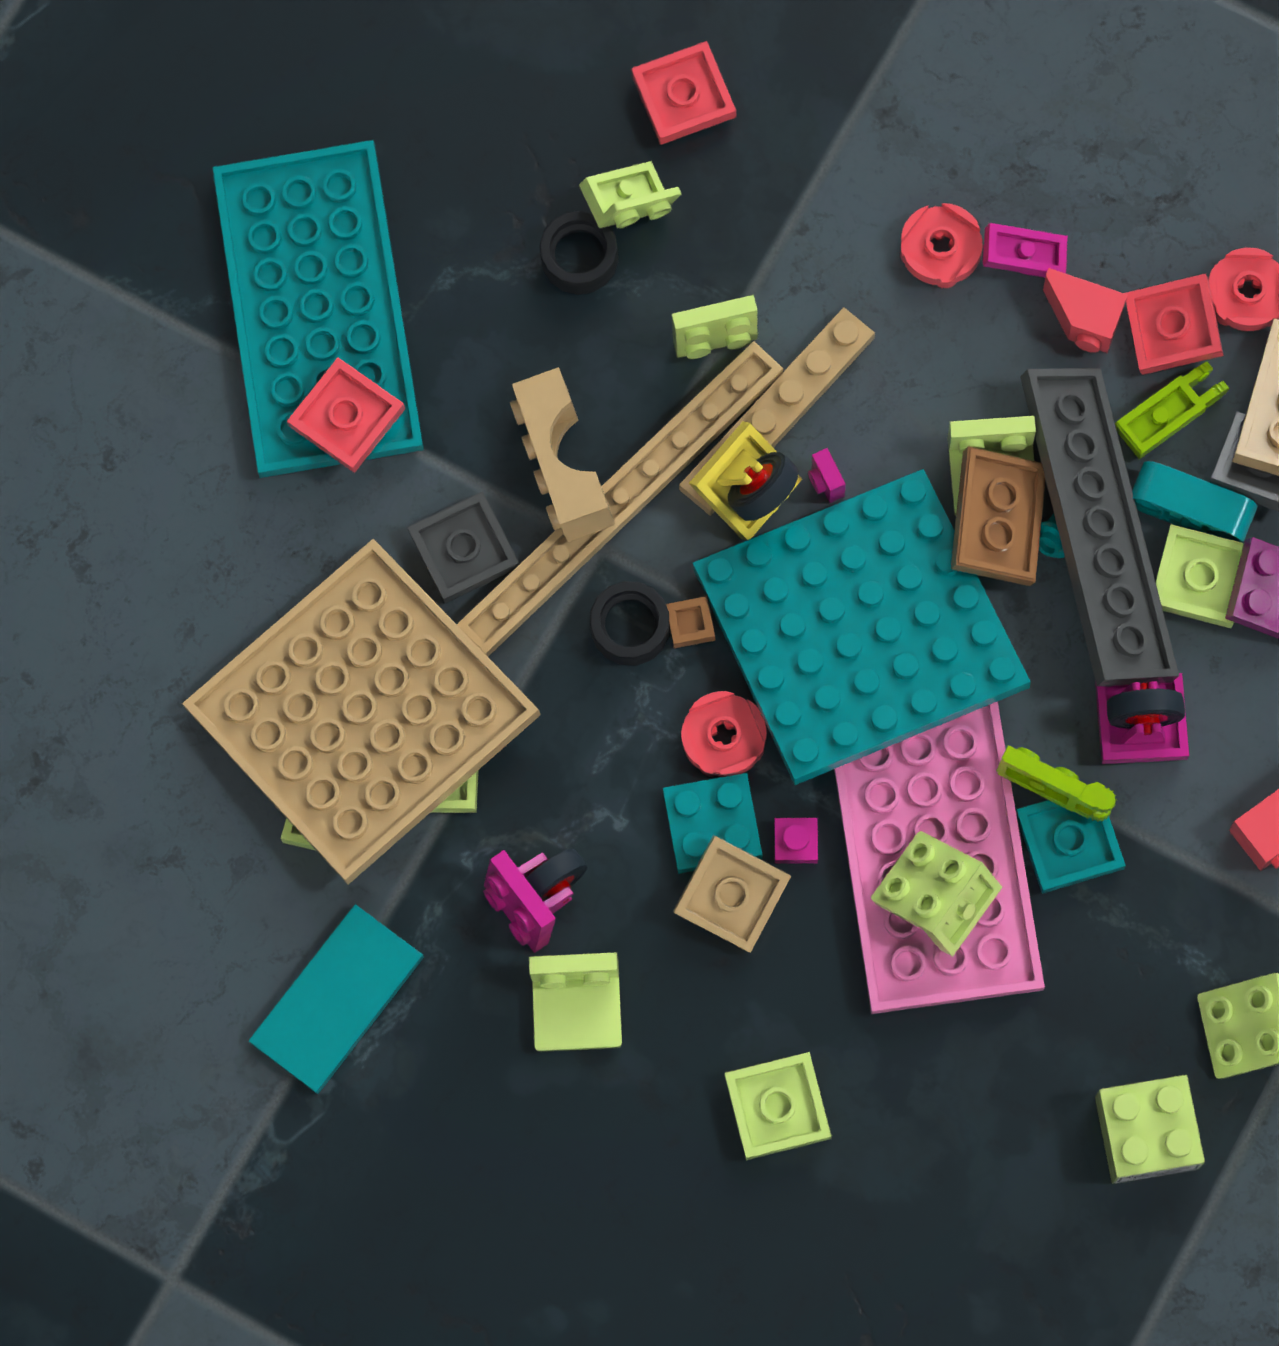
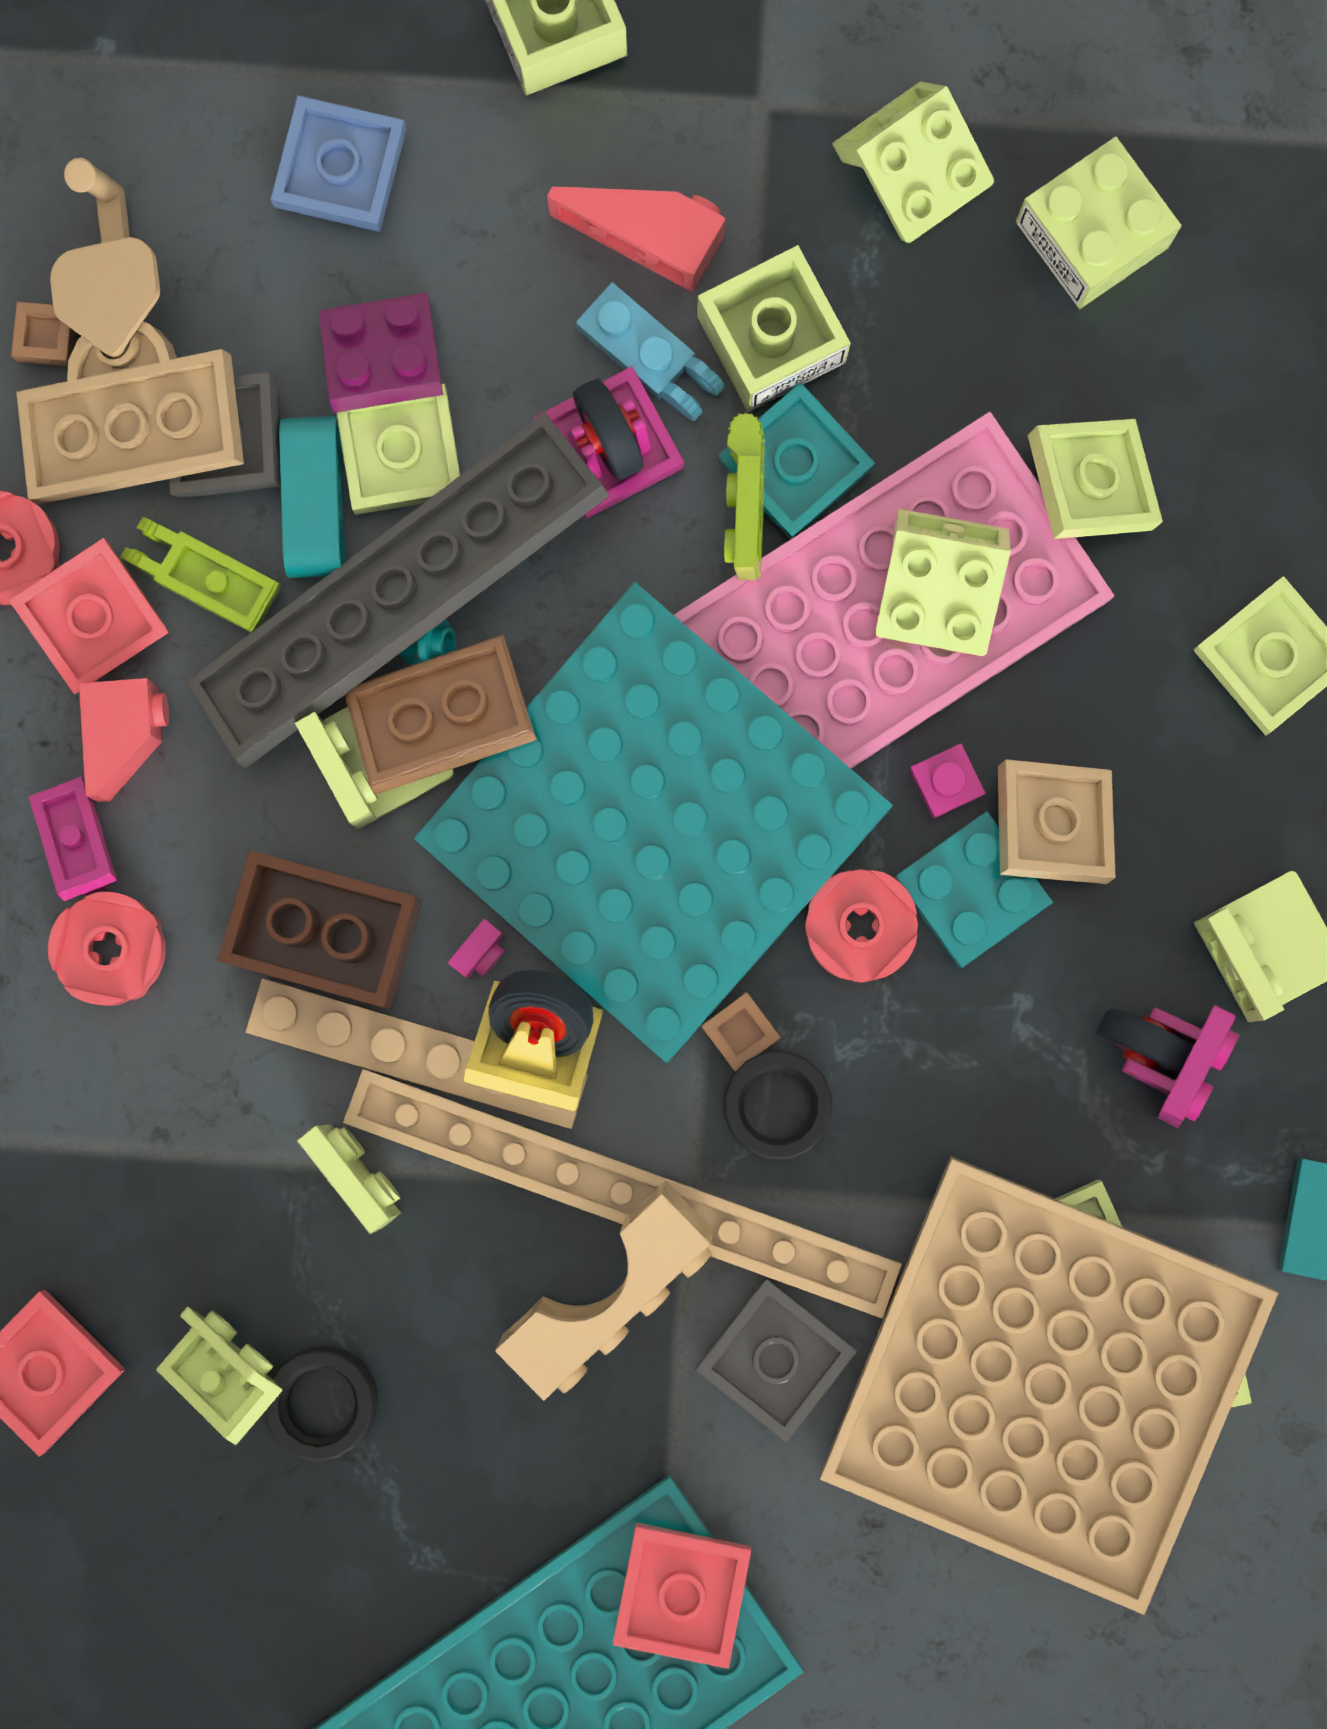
camera: 120 degrees left, 10 degrees up
none -> reddish brown brick [217,850,423,1010]
none -> medium azure hinge [576,282,726,422]
none -> yellowish green brick [697,245,851,412]
none -> yellowish green plate [1028,419,1163,539]

